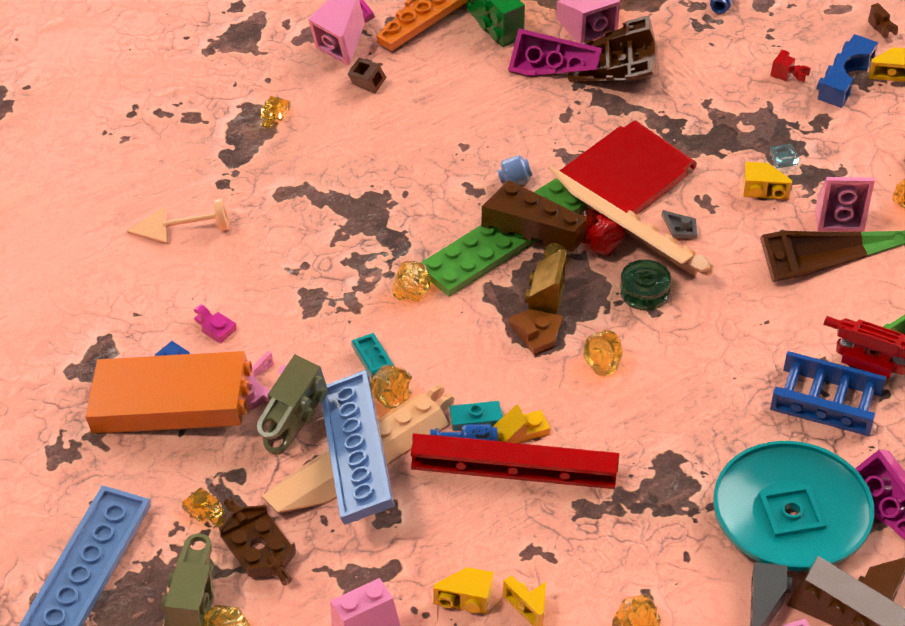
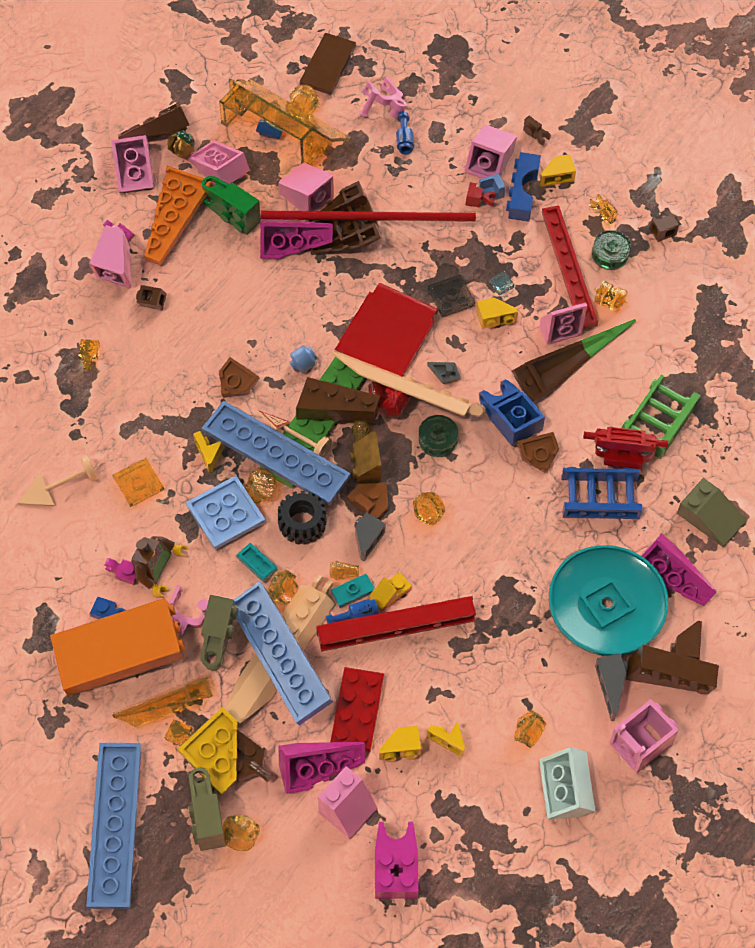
camera: 20 degrees left, 15 degrees up
none -> clear yellow tile [112,458,164,507]
none -> clear yellow wedge [112,674,213,727]
none -> reddish brown torso [131,536,188,598]
none -> yellow plate [177,707,237,795]
none -> light blue plate [186,476,266,550]
none -> yellow slope [193,431,223,473]
none -> medium blue plate [202,400,351,506]
none -> dark orange plate [219,357,260,398]
none -> light nougat piece [257,410,332,458]
none -> red piece [261,210,476,222]
none -> black tyre [277,491,327,544]
none -> dark pink wedge [278,742,365,794]
none -> clear yellow cone [329,561,359,580]
none -> red plate [330,667,384,752]
none -> dark grey slope [354,512,386,561]
none -> clear smoke plate [427,274,476,318]
none -> bright pink slope [464,125,517,178]
none -> medium blue panel [478,174,505,203]
none -> blue brick [479,379,545,446]
none -> dark orange plate [517,432,559,473]
none -> red plate [541,205,598,329]

